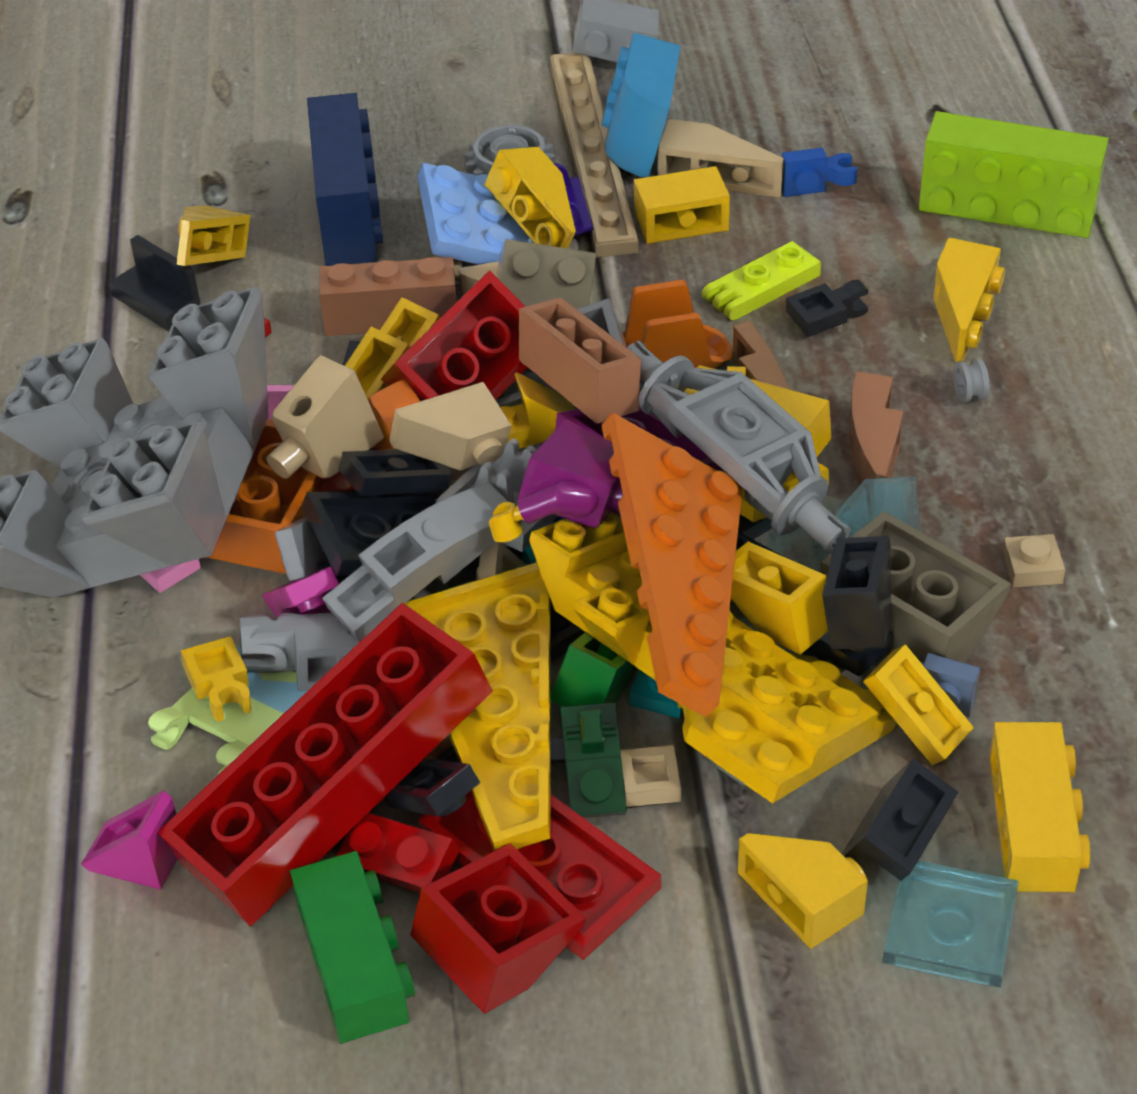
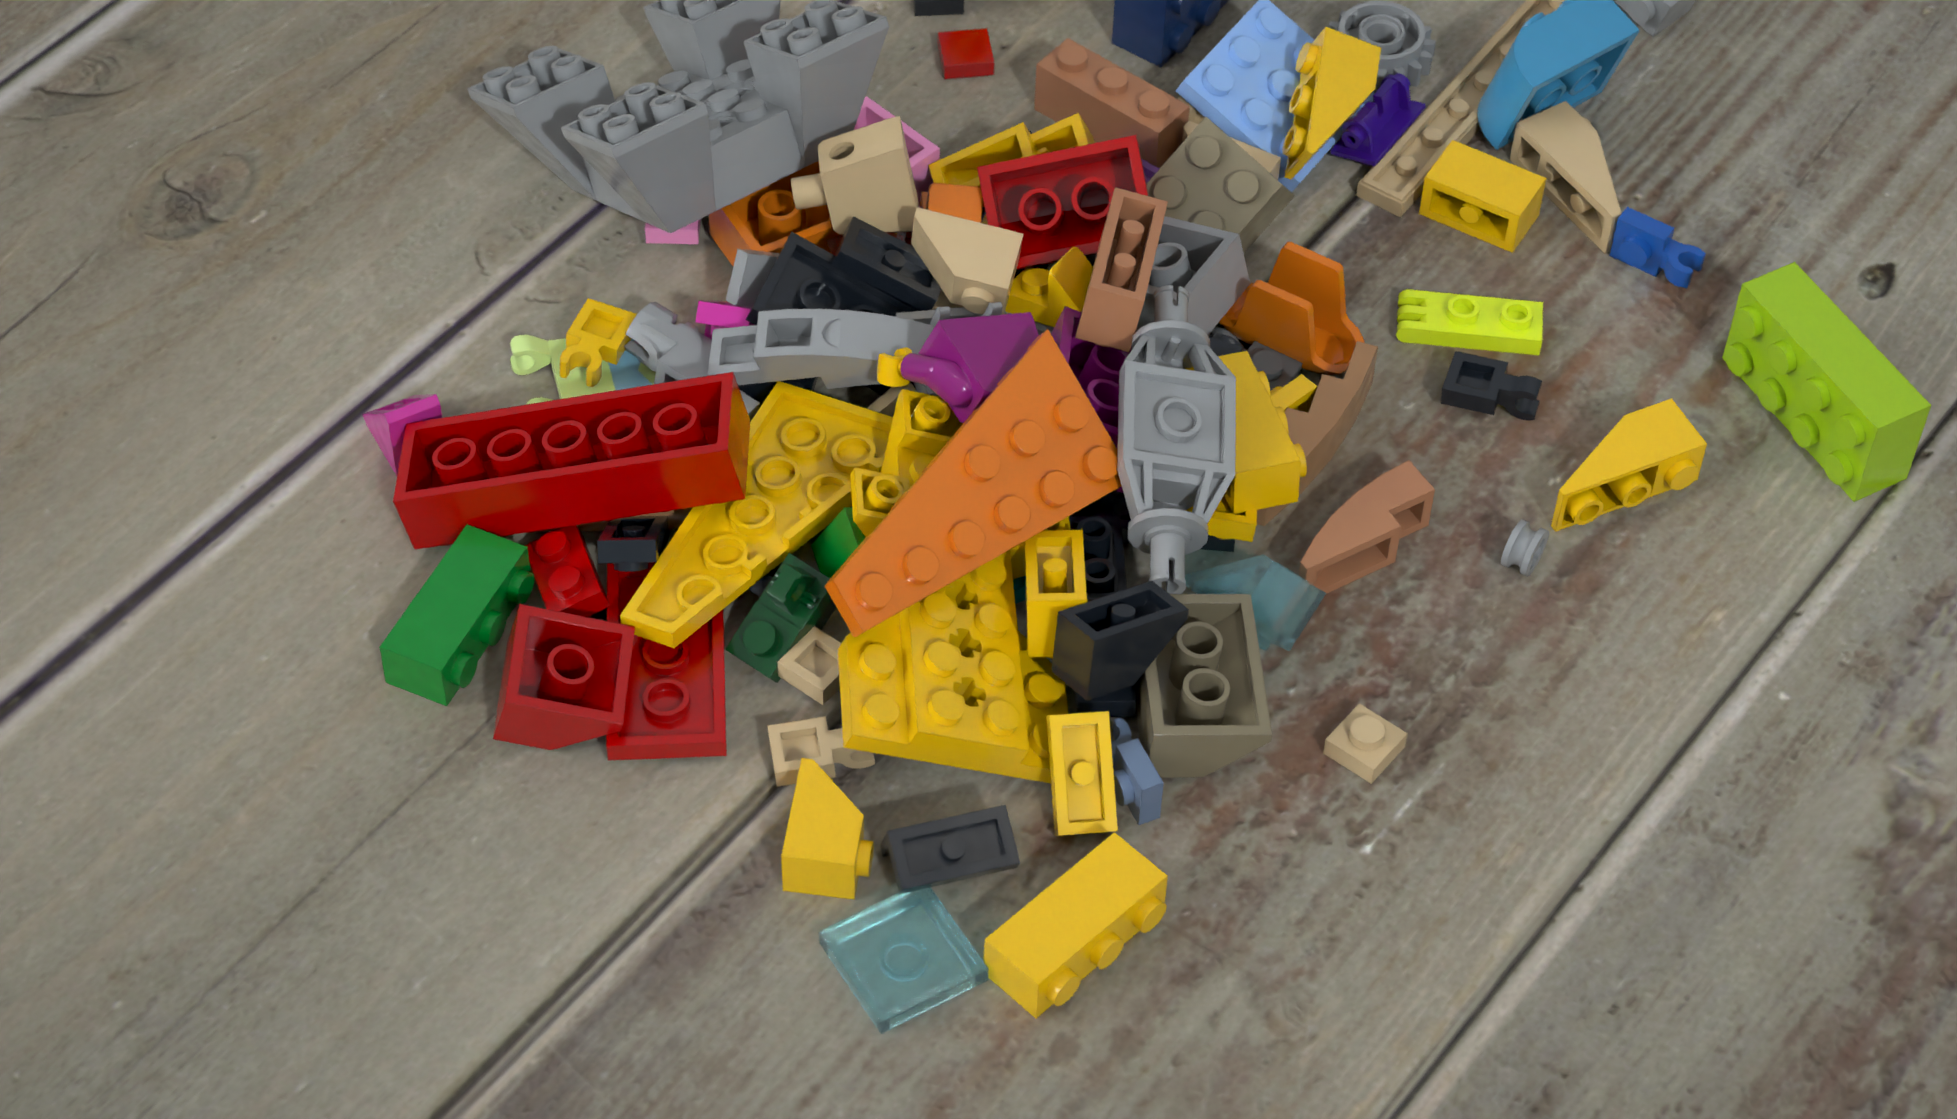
camera: 40 degrees right, 5 degrees up
none -> tan plate [767,716,875,787]

